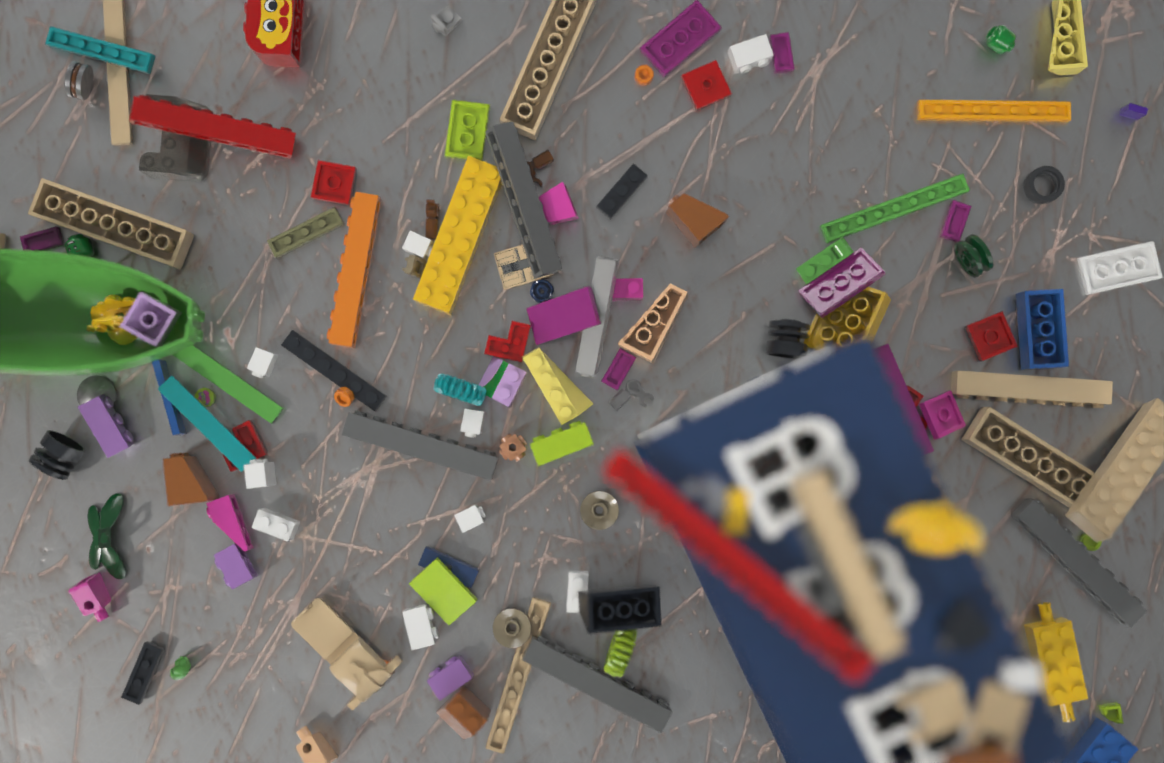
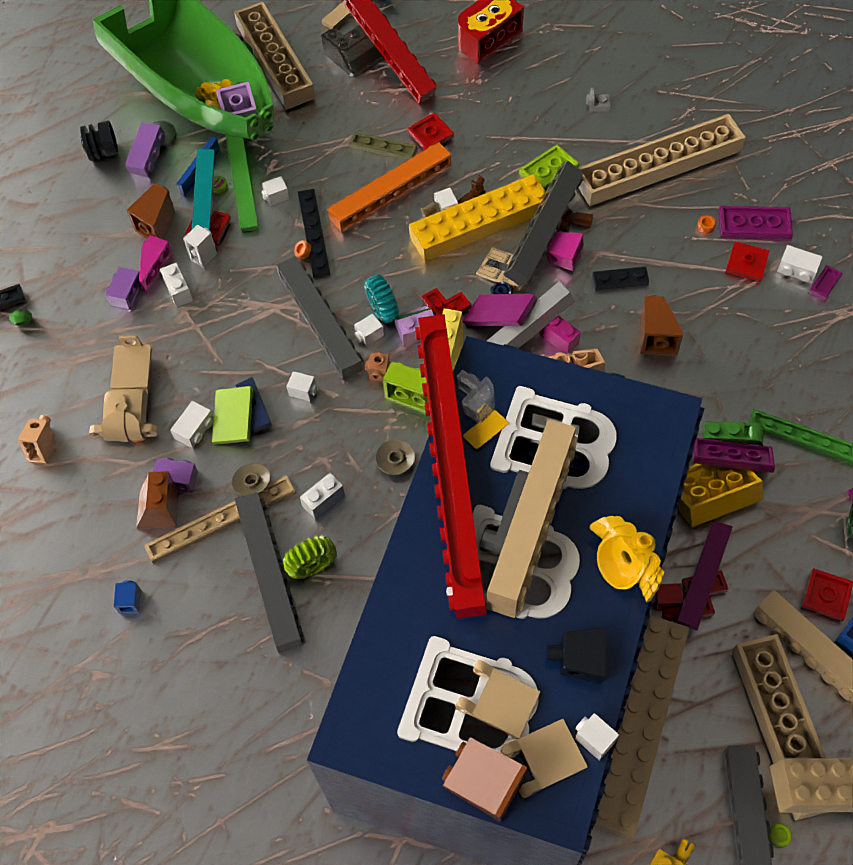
camera: 50 degrees right, 25 degrees down
dark pink torso [68,572,111,622] -> none
dark green piece [87,493,126,579] -> none
black slope [578,585,662,634] -> none
dark pink plate [919,390,966,440] -> none

